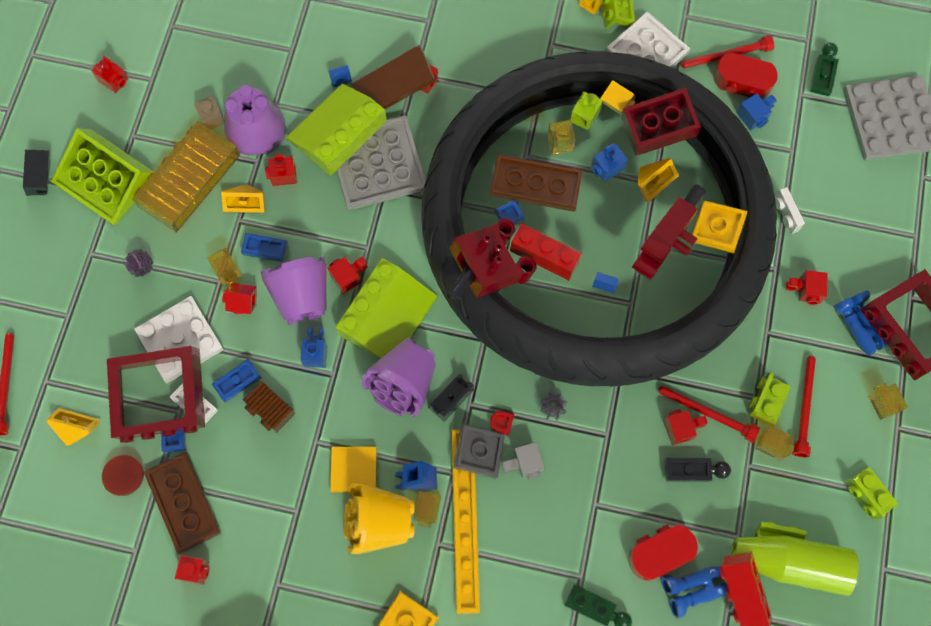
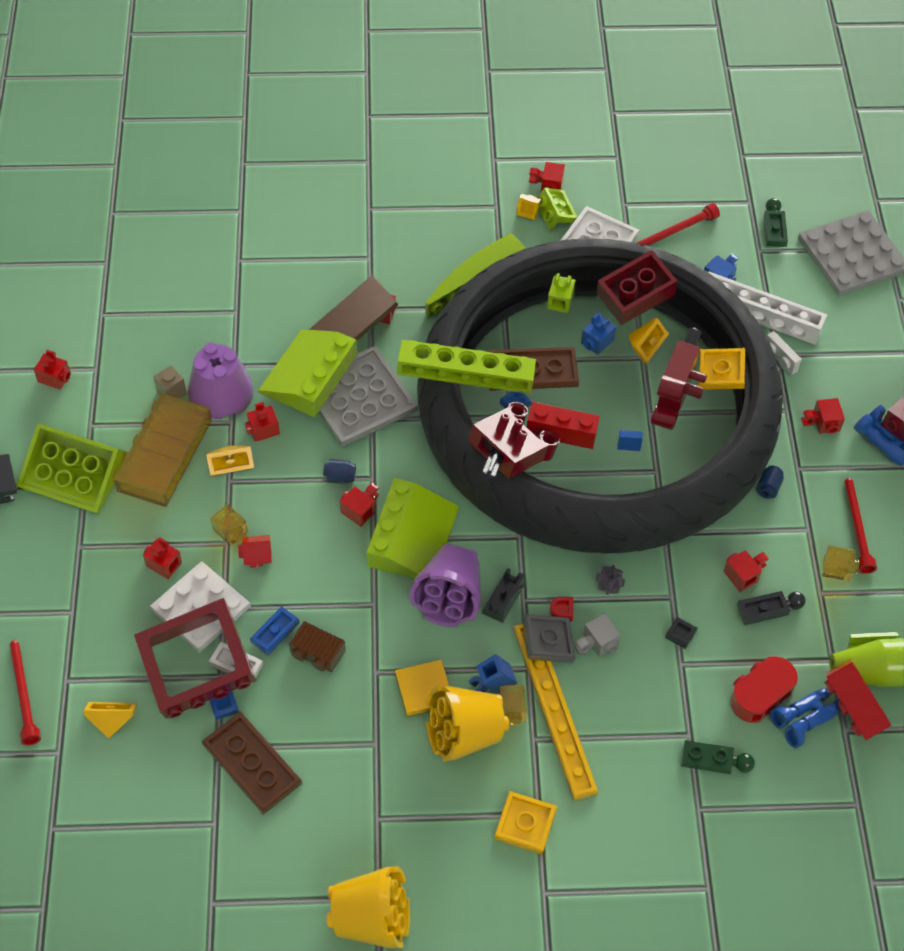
camera: 15 degrees left, 15 degrees down
clear red piece [102,455,144,496] -> none
clear purple gear [124,249,154,277] -> none
red brick [174,555,210,585] -> none
blue plate [241,233,288,262] -> none
medium lavender cone [261,257,327,325] -> none
blue brick [301,327,328,368] -> none
blue tile [329,65,352,87] -> none
clear yellow brick [547,120,576,155] -> none
yellow brick [600,80,636,116] -> none
red piece [658,386,760,443] -> none
red brick [714,52,778,99] -> none
lime bracket [748,373,791,426] -> none
none -> red brick [143,537,182,579]
none -> dark blue brick [323,459,356,483]
none -> lime brick [397,340,536,394]
none -> lime slope [425,233,526,318]
none -> black tile [665,617,698,649]
none -> white brick [708,272,827,345]
none -> dark blue brick [756,465,784,499]

